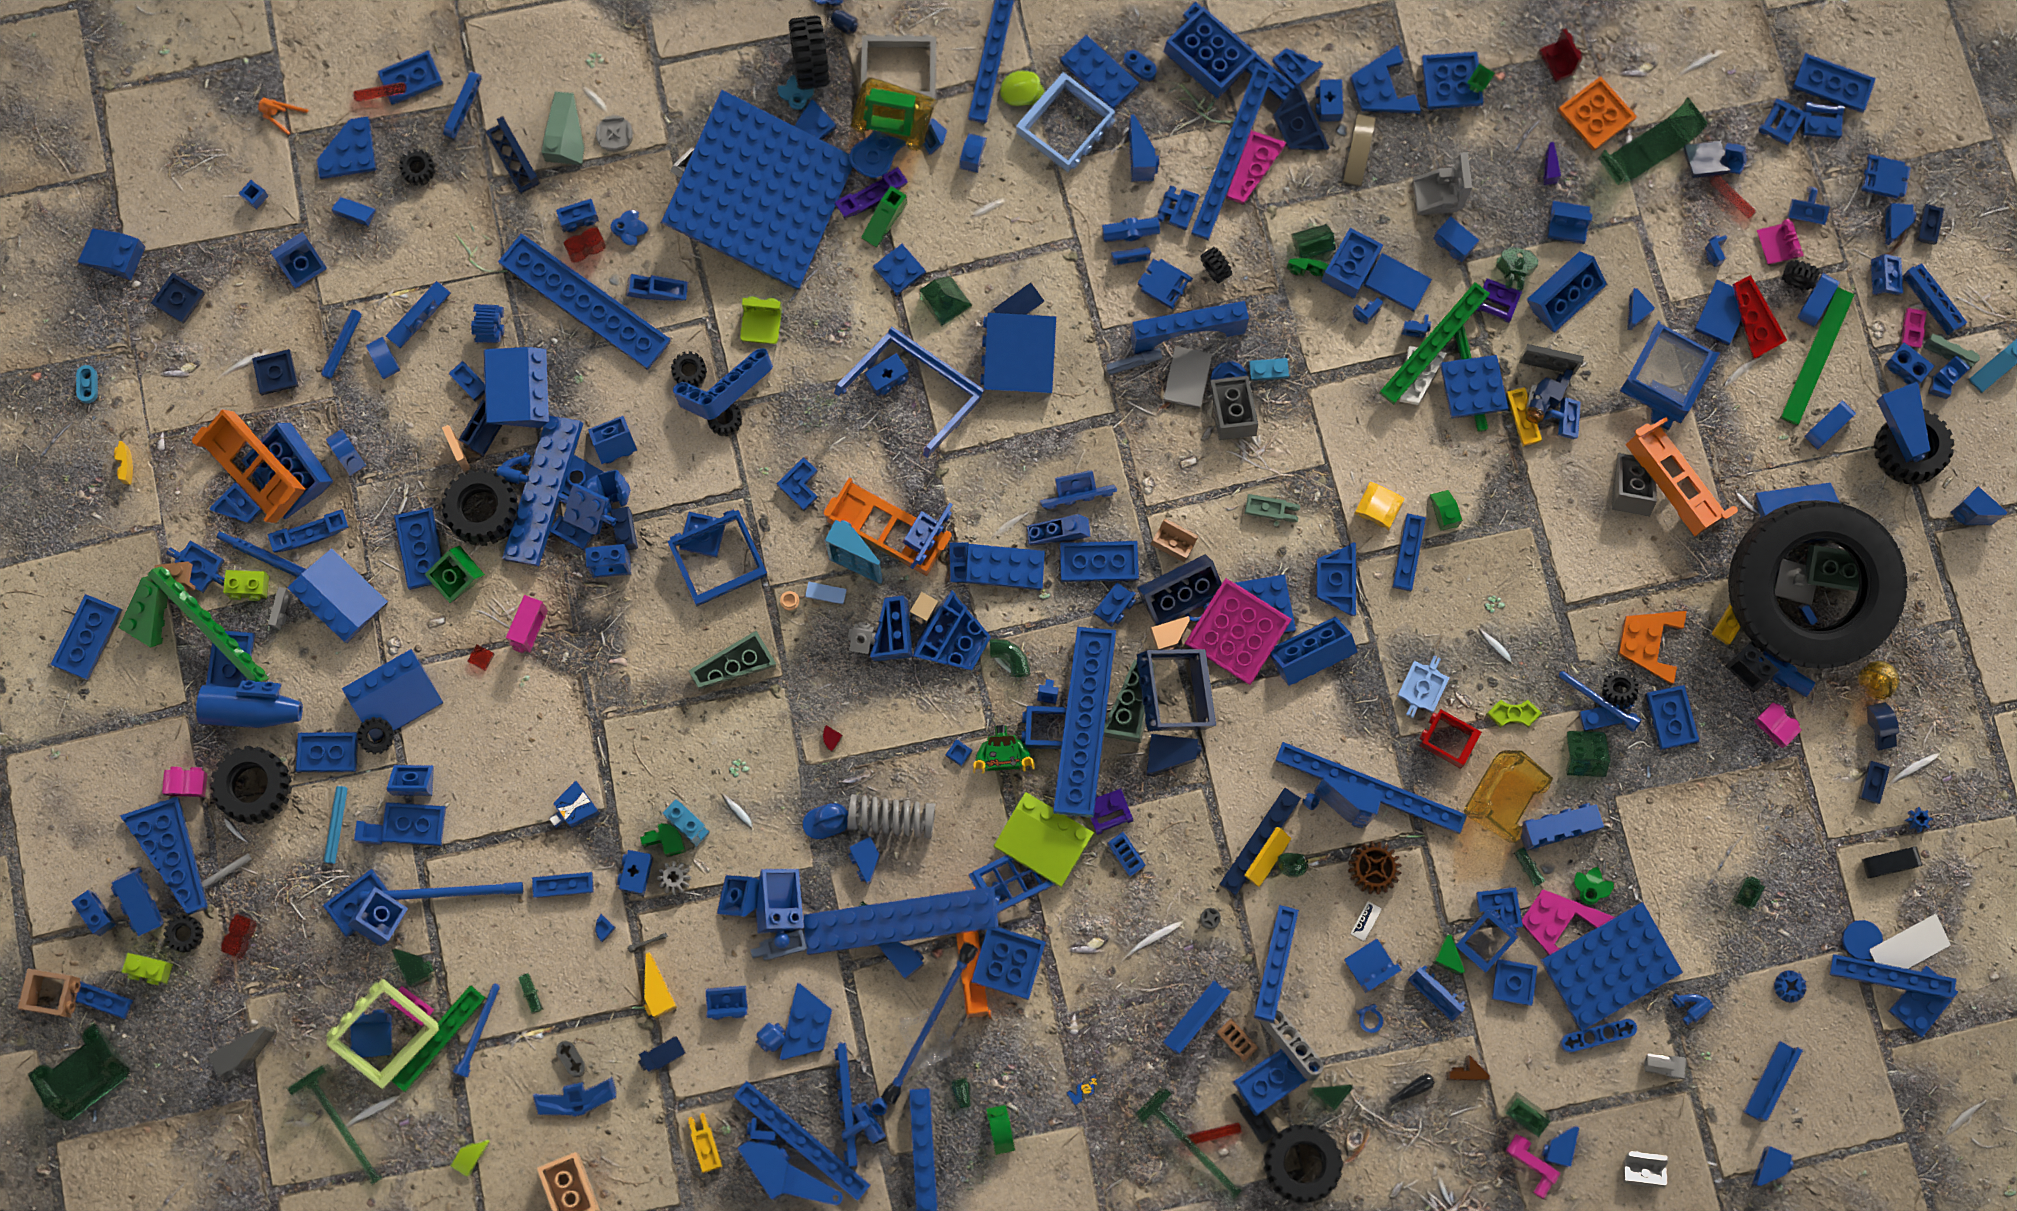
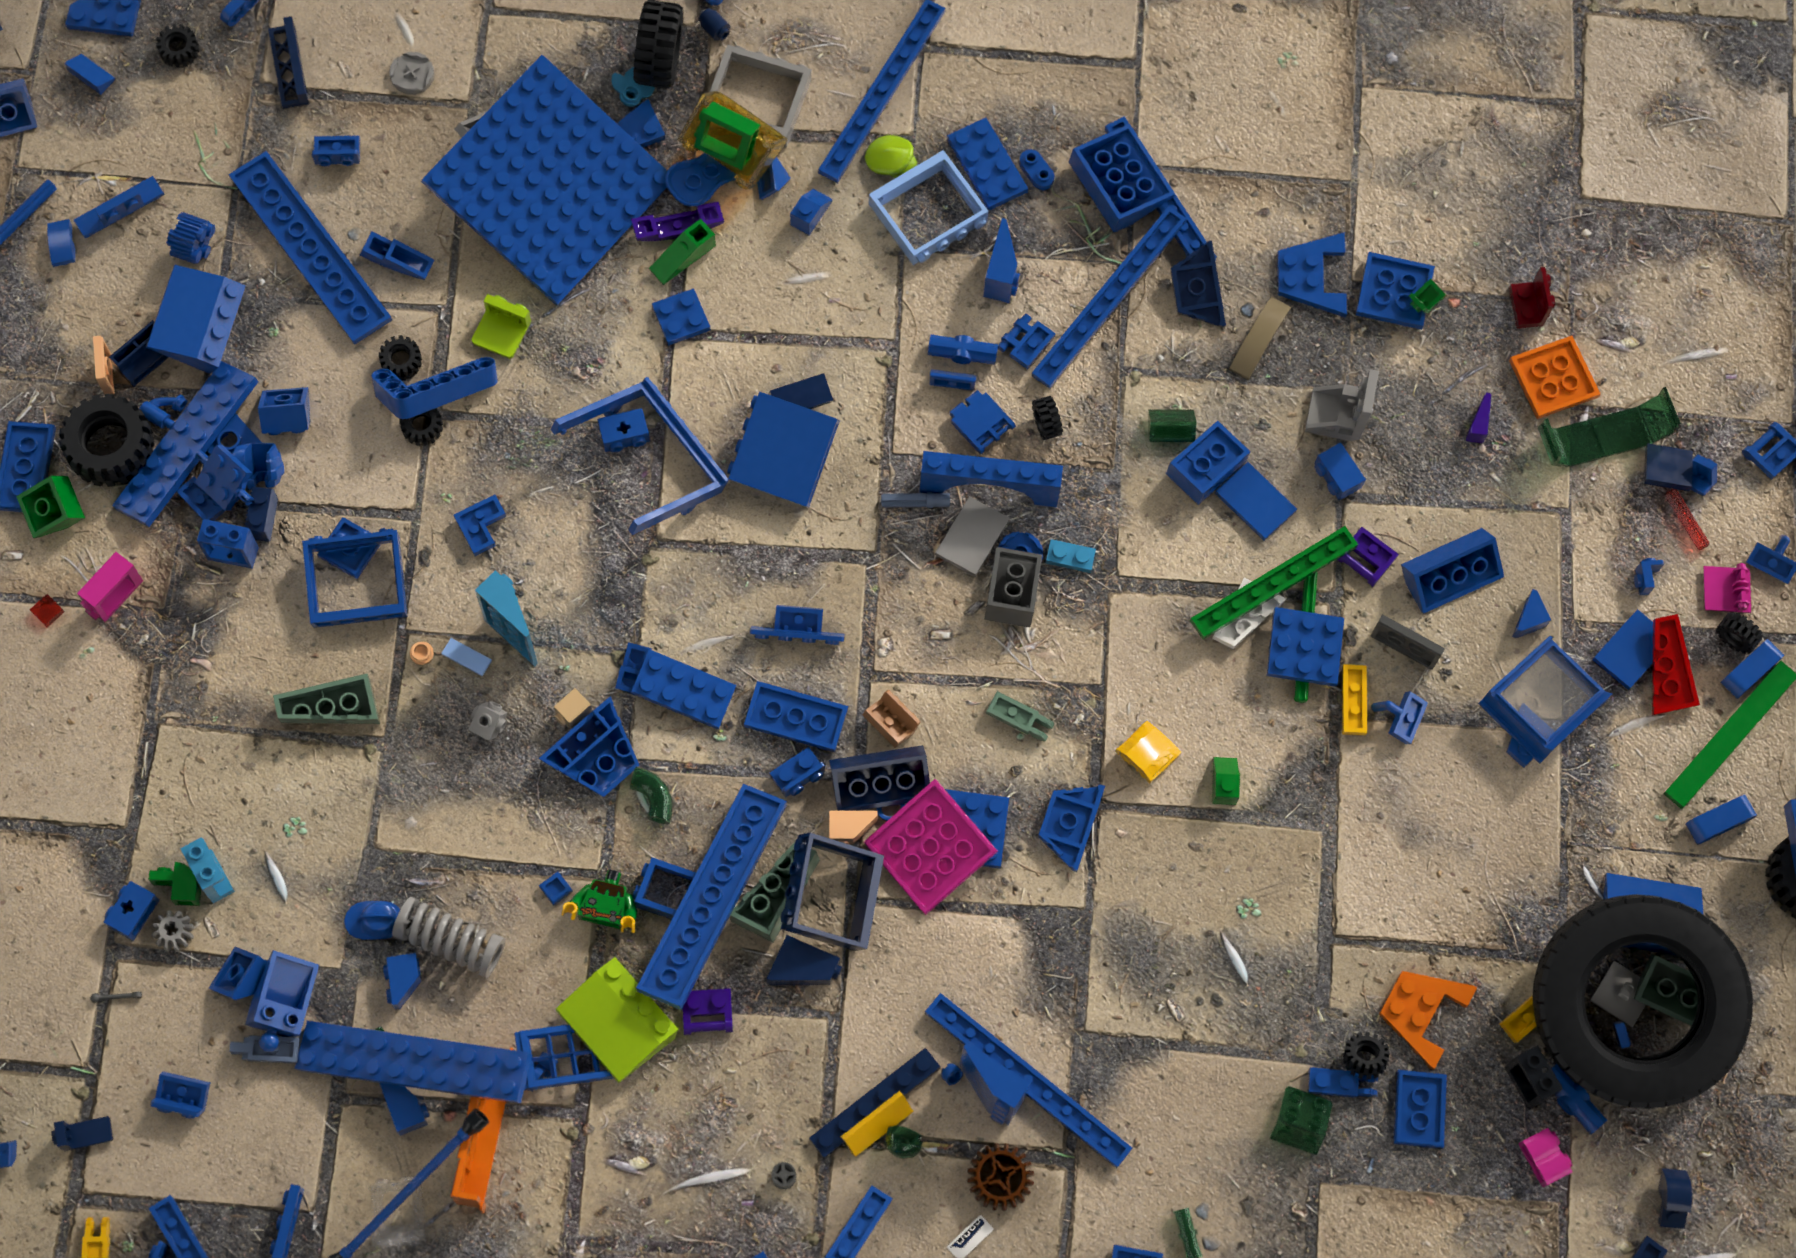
camera: 15 degrees right, 5 degrees down
blue plate [449,361,485,401] -> none
blue plate [532,872,594,898] -> none
sand green wedge [542,91,585,165] -> none
blue torso [549,781,600,828] -> none
clear red brick [563,227,606,263] -> none
blue tile [596,914,616,942] -> none
blue plate [610,210,648,246] -> none
yellow slope [644,952,677,1019] -> none
blue head [755,1022,786,1053] -> none
blue wing [780,983,833,1060] -> none
dark red tile [823,725,843,752] -> none
orange piece [824,477,952,576] -> none
blue wedge [870,595,913,662] -> none
bracket [902,503,953,569] -> none
clear green slope [919,276,972,327] -> none
blue plate [971,927,1046,1000] -> none
blue slope [1027,514,1090,545] -> none
blue tile [1037,679,1059,704] -> none
blue slope [1107,832,1146,877] -> none
dark pink wing [1226,130,1286,205] -> none
blue slope [1270,616,1358,686] -> none
blue wing [1272,48,1323,86] -> none
green slope [1286,258,1329,277] -> none
blue brick [1315,79,1344,122] -> none
blue bracket [1352,298,1383,325] -> none
blue tile [1392,513,1426,592] -> none
light blue plate [1397,656,1449,718] -> none
blue bracket [1401,314,1431,338] -> none
red window [1419,709,1482,769] -> none
clear yellow windscreen [1464,750,1553,843] -> none
lime tile [1486,700,1542,728] -> none
clear green hinge [1496,246,1539,291] -> none
blue wedge [1518,803,1604,851] -> none
dark blue plate [1525,368,1574,424] -> none
blue bracket [1547,201,1592,244] -> none
blue piece [1559,671,1642,732] -> none
dark grey slope [1612,453,1657,517] -> none
orange piece [1625,417,1738,536] -> none
clear yellow cylinder [1858,660,1900,700] -> none

